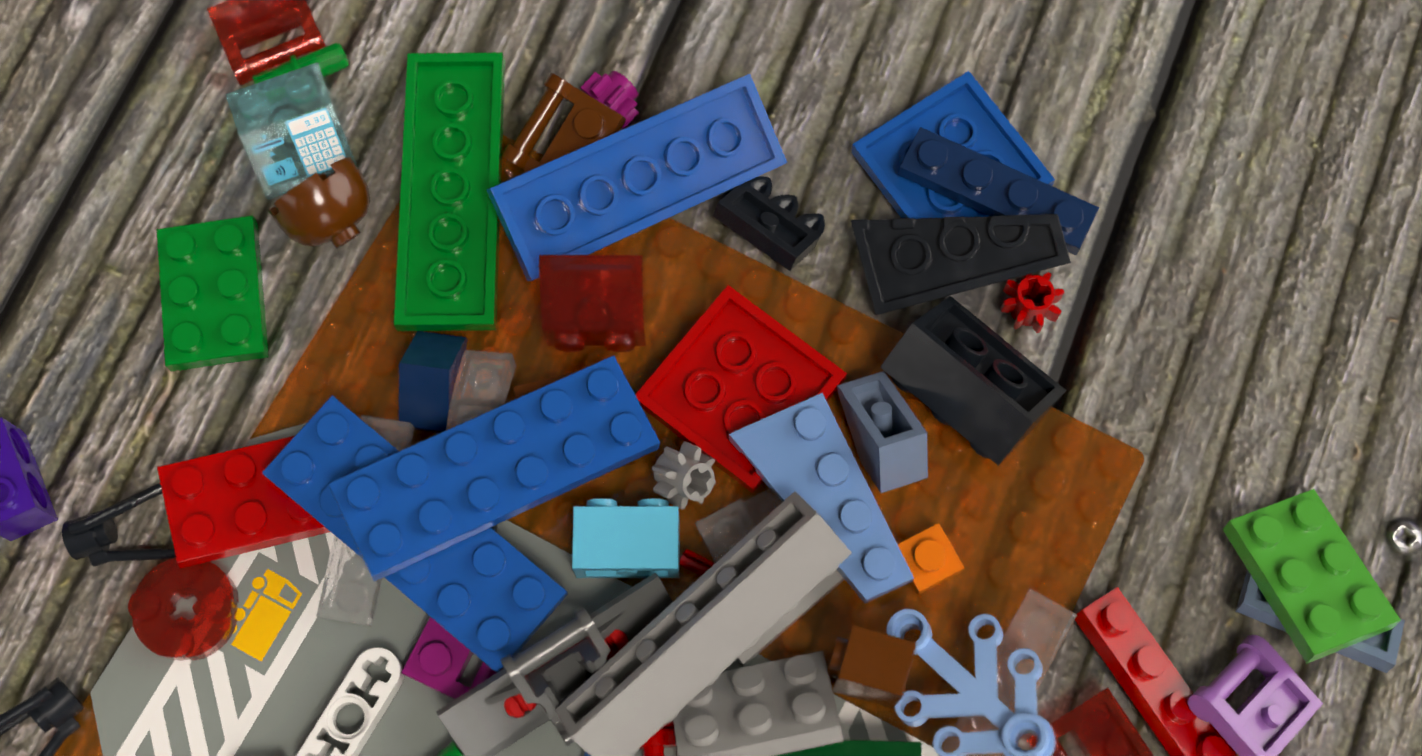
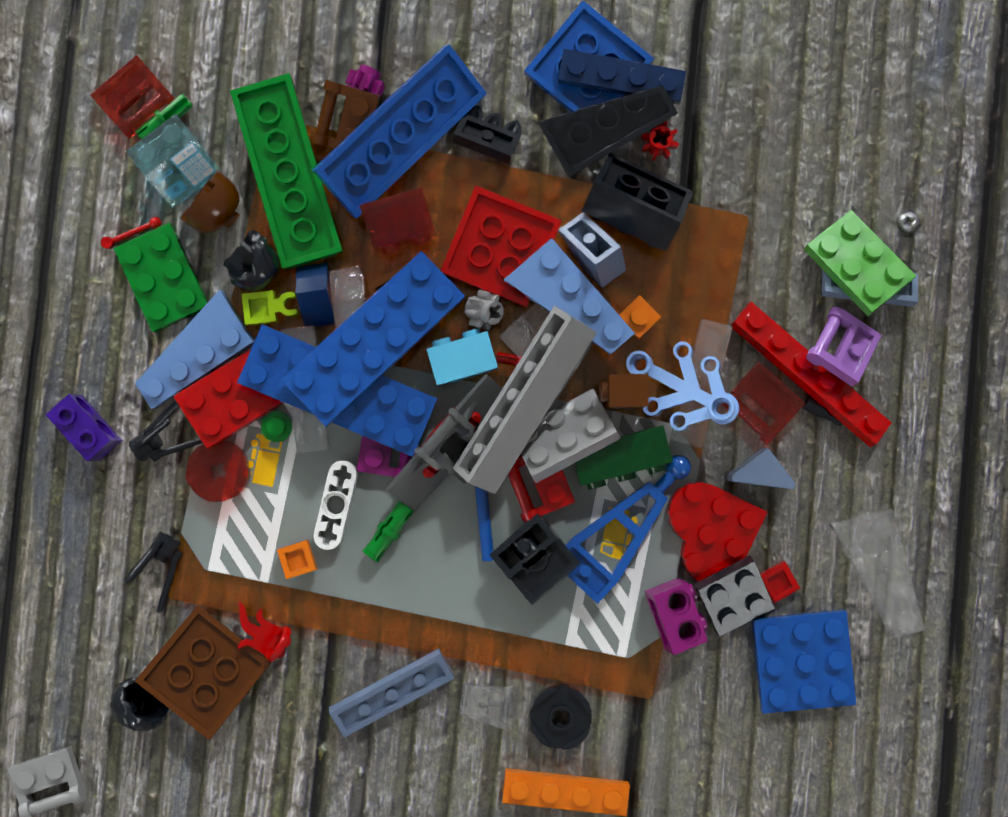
camera: 15 degrees left, 15 degrees up
none -> red hinge [101,217,162,249]
none -> medium blue wing [135,290,255,409]
none -> black hair [223,230,279,292]
none -> lime plate [242,290,299,326]
none -> green plate [261,411,293,442]

